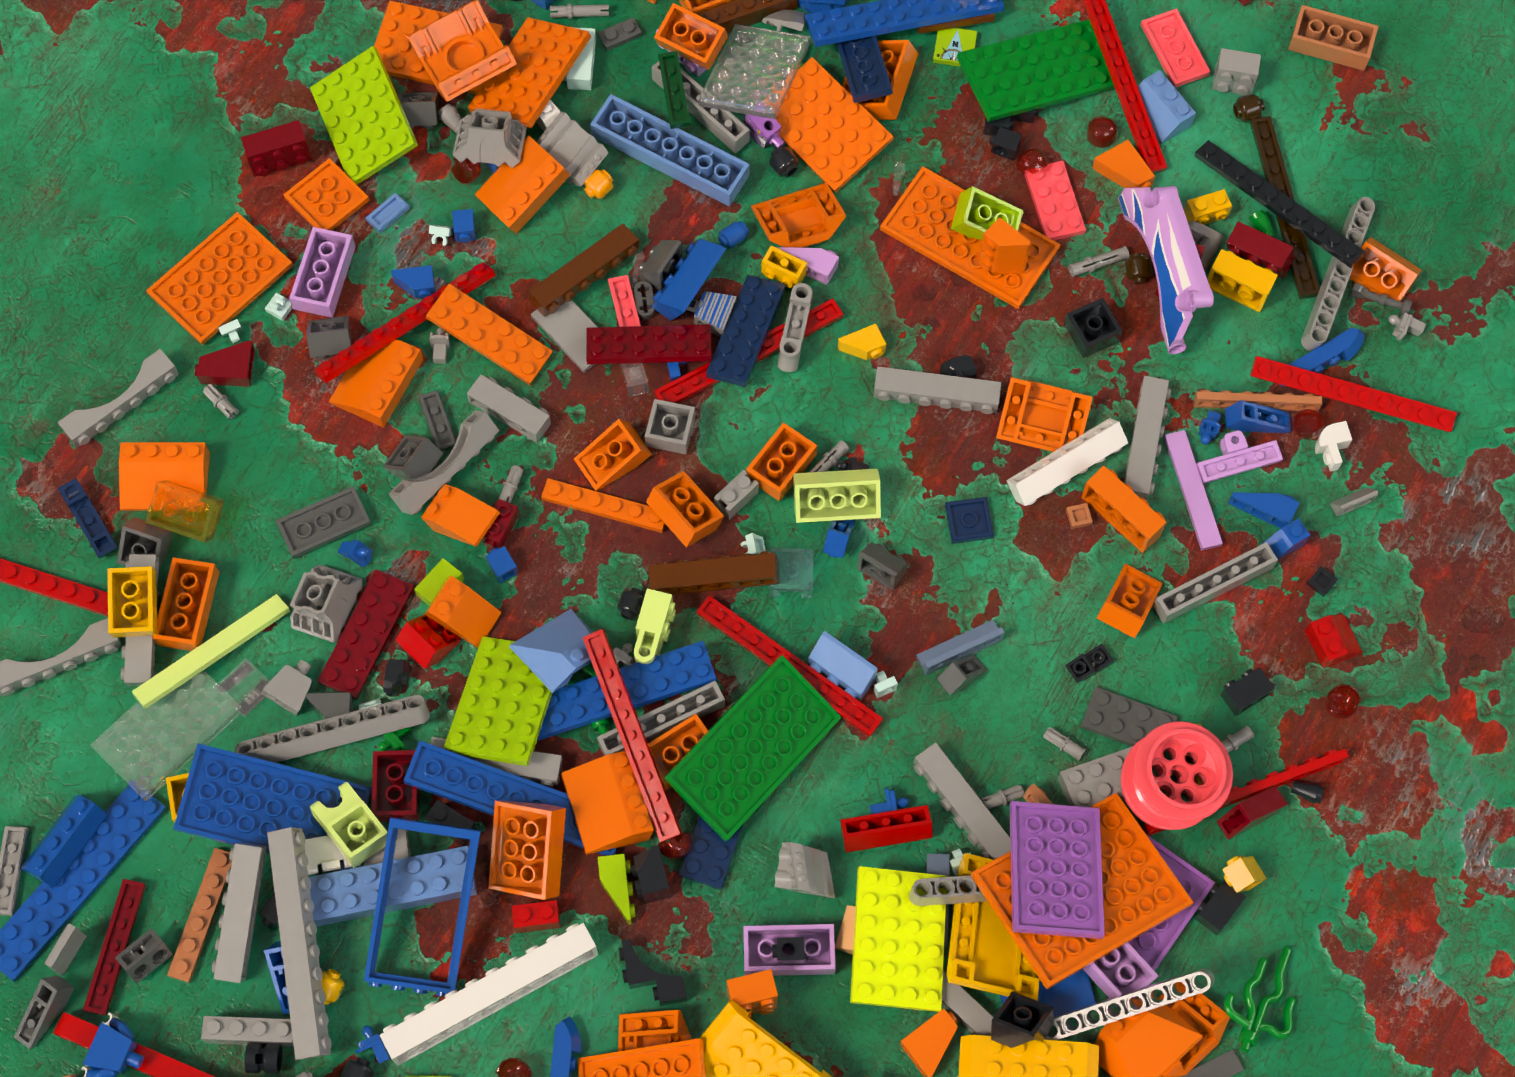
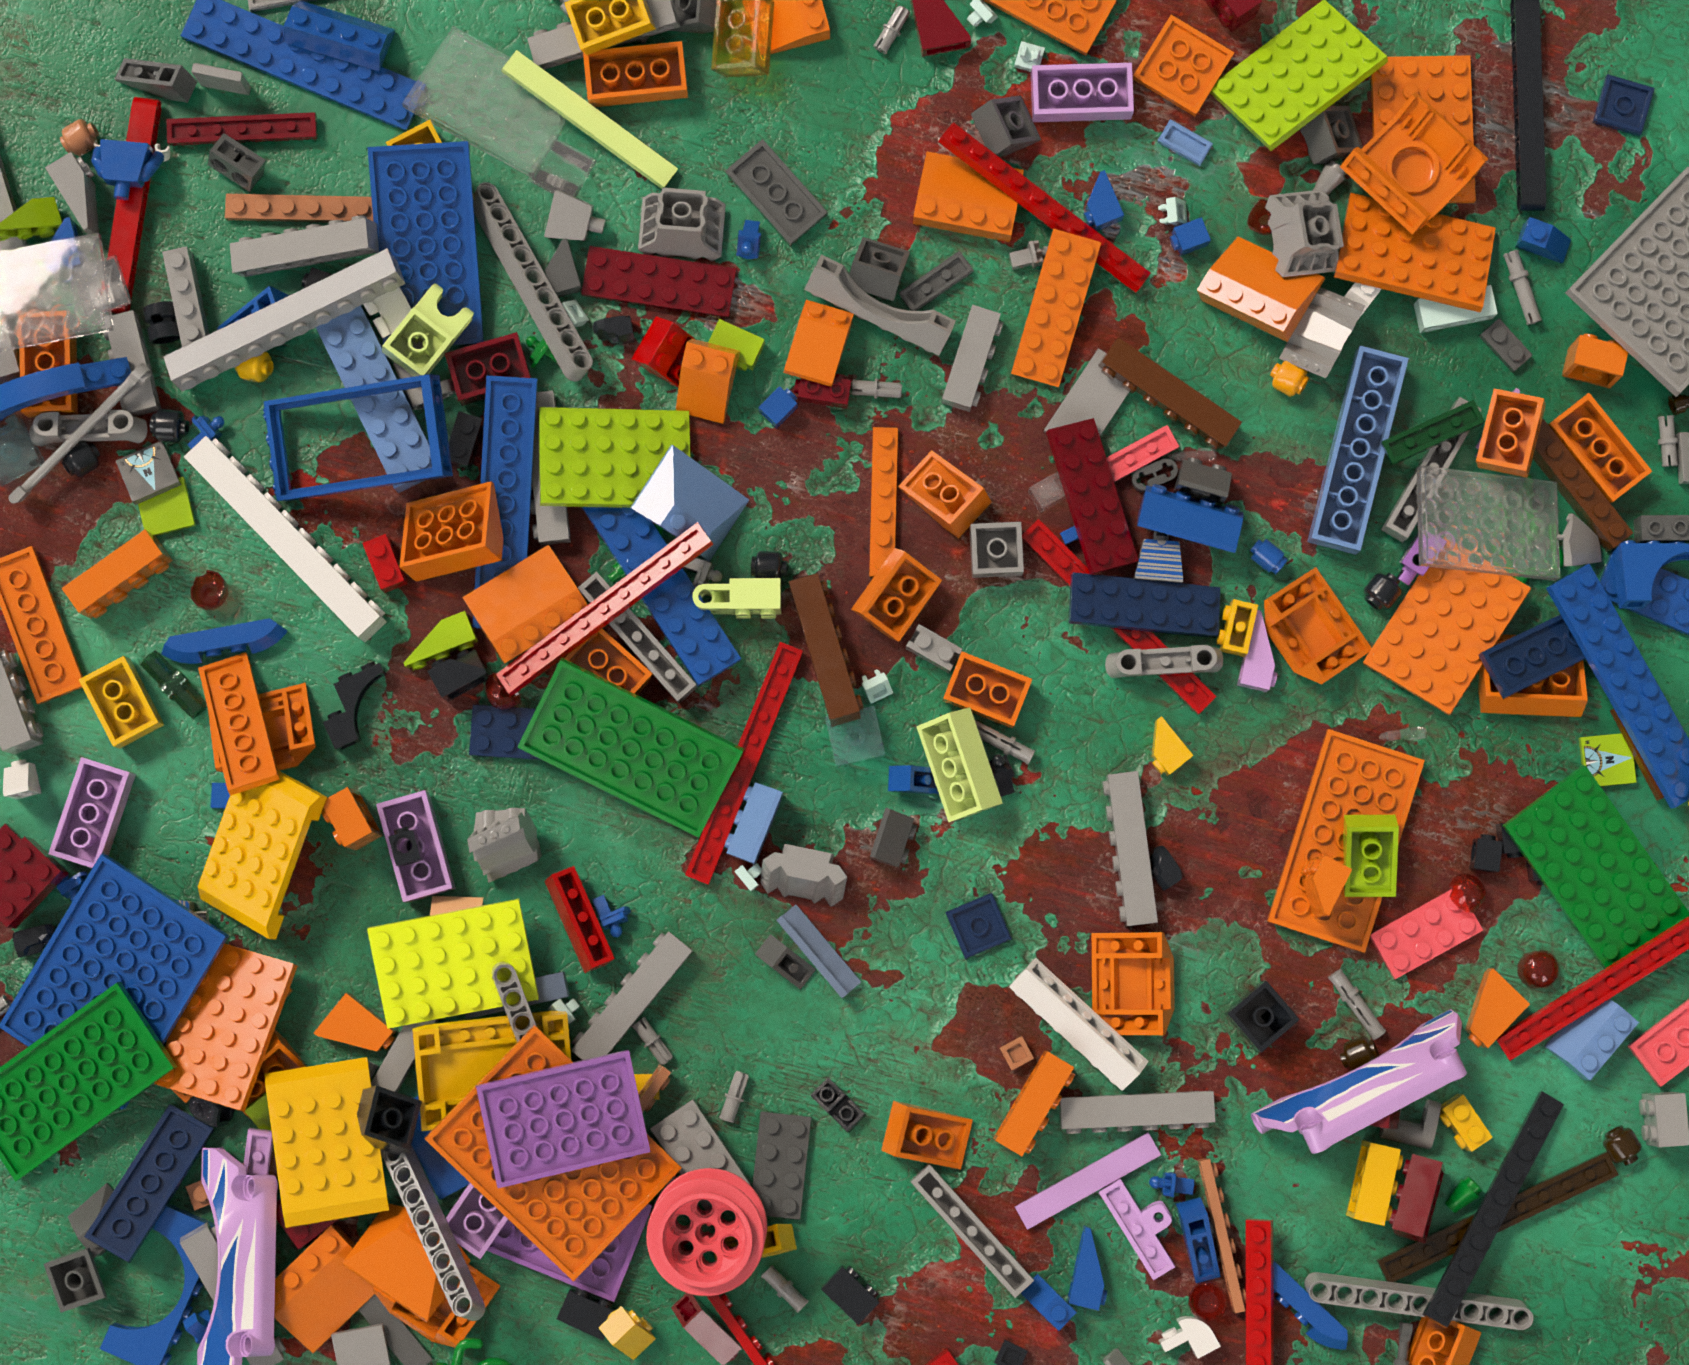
camera: 75 degrees right, 15 degrees up
none -> light grey slope [760,844,847,907]

